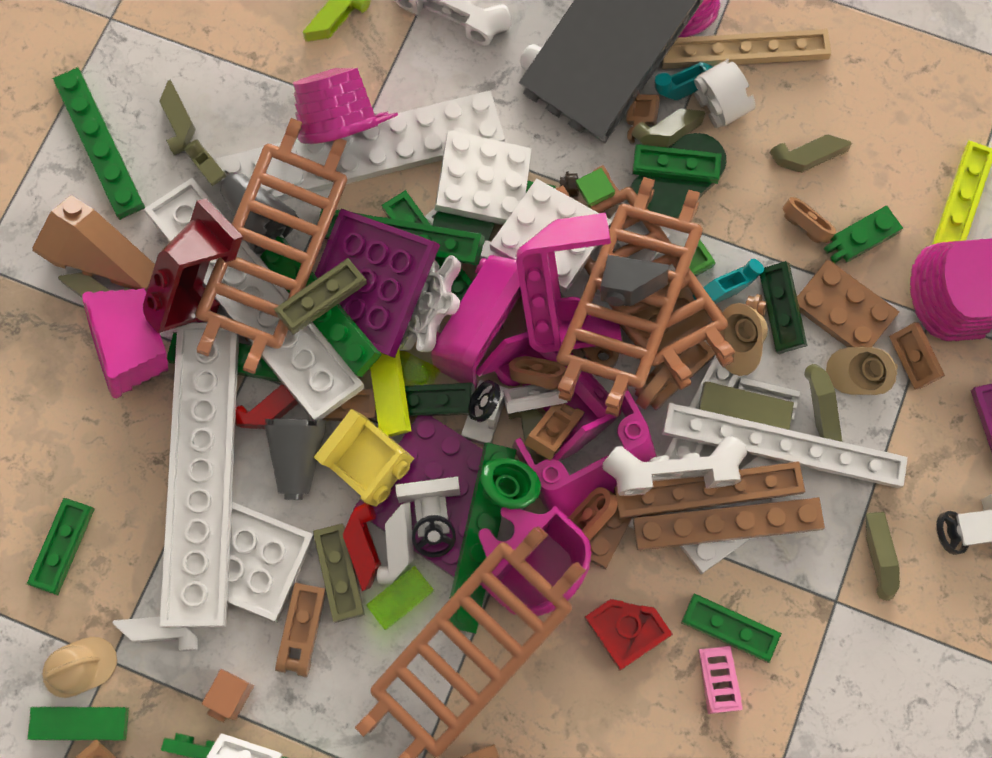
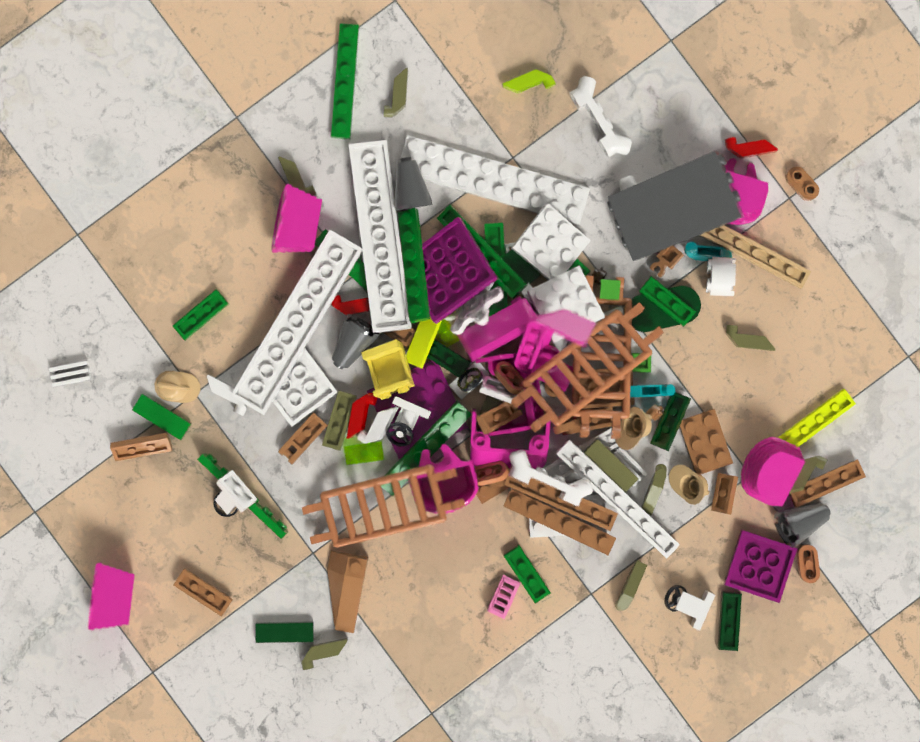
camera: 25 degrees right, 15 degrees up
medium nougat wedge [32,195,155,292] -> none
dark red windscreen [143,198,243,333] -> none
olive piece [184,139,226,187] -> none
nougat bar [195,118,348,374] -> none
nougat brick [202,669,254,723] -> none
olive tile [274,258,367,335] -> none
dark pink piece [293,68,398,144] -> none
green hat [481,458,541,510] -> none
red plate [584,599,673,671] -> none
dark grey slope [600,255,669,306] -> none
olive piece [632,108,706,148] -> none
medium nougat plate [782,197,836,243] -> none
green hinge [824,205,903,263] -> none

